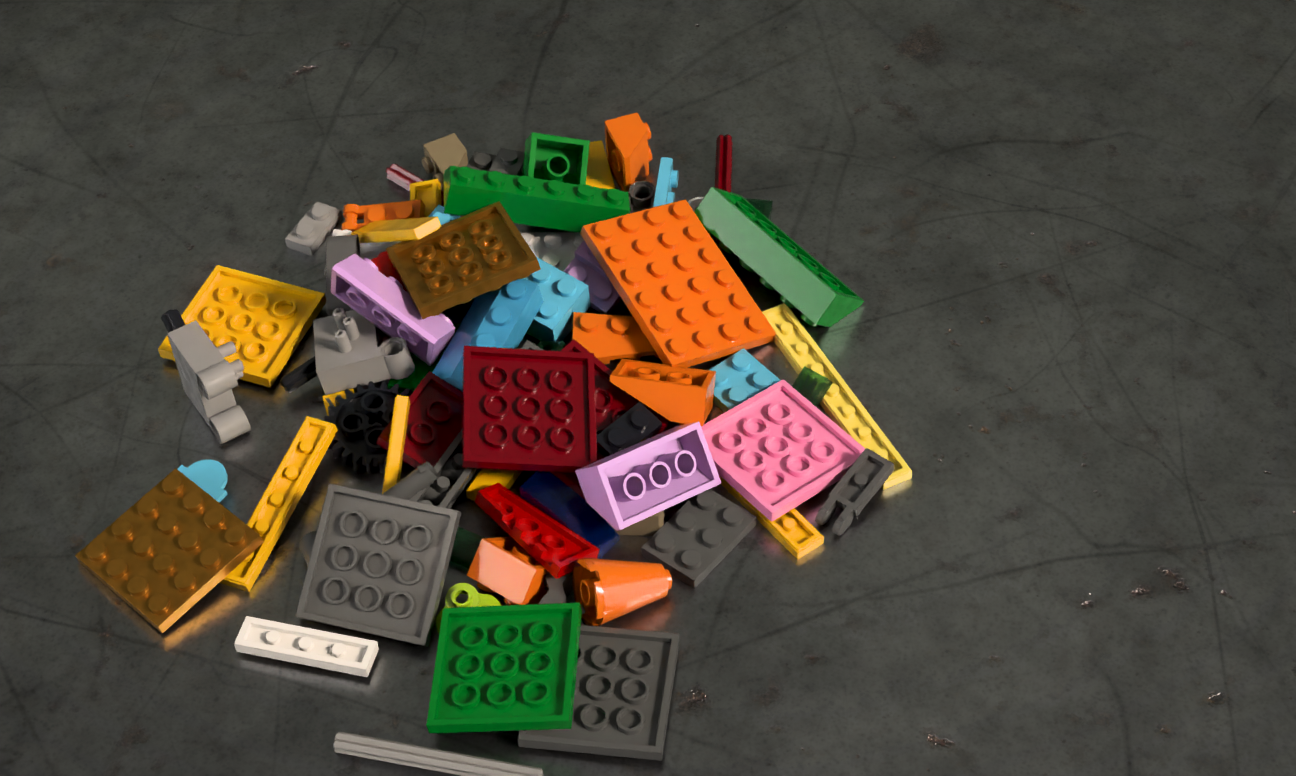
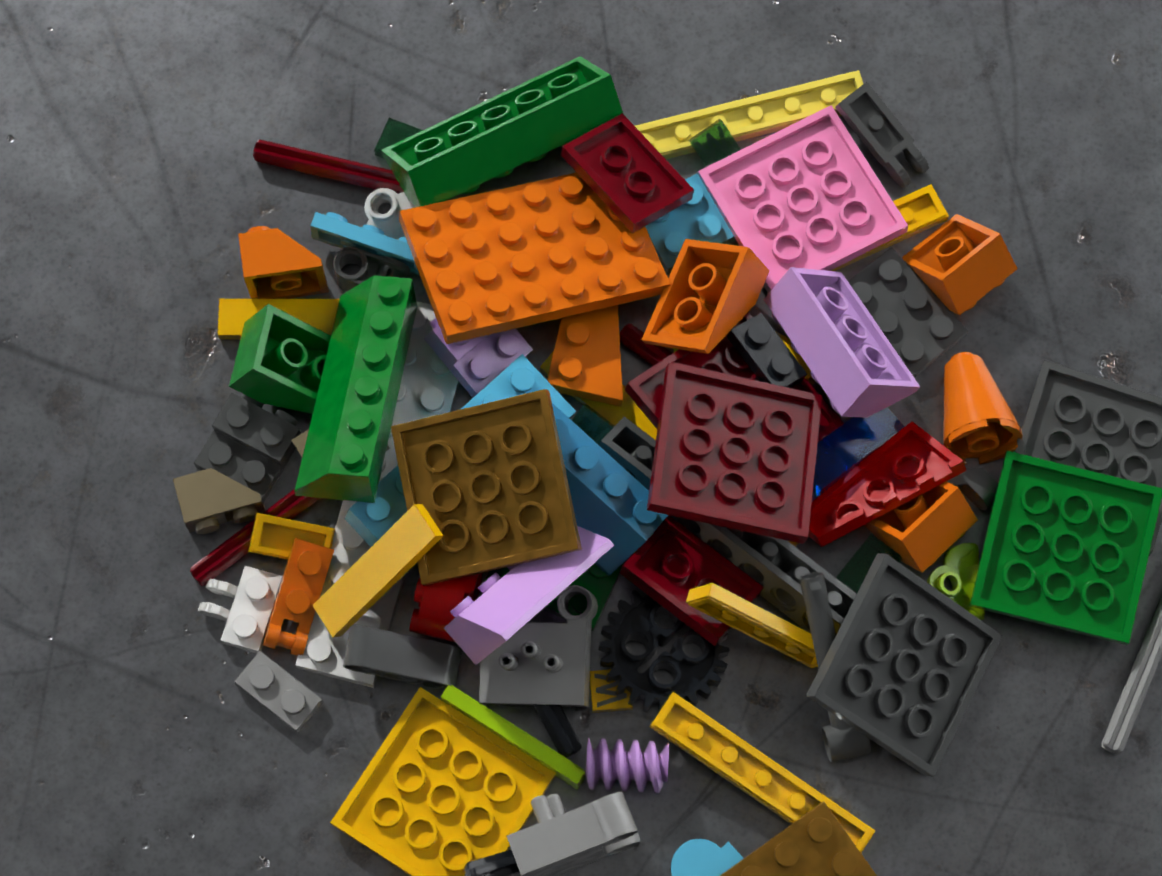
camera: 80 degrees left, 25 degrees up
white plate [234,616,379,677] -> none
none -> white hinge [198,566,283,653]
none -> lime tile [441,685,585,790]
none -> dark red plate [561,113,694,234]
none -> lavender piece [586,737,669,793]
none -> orange slope [902,214,1018,315]

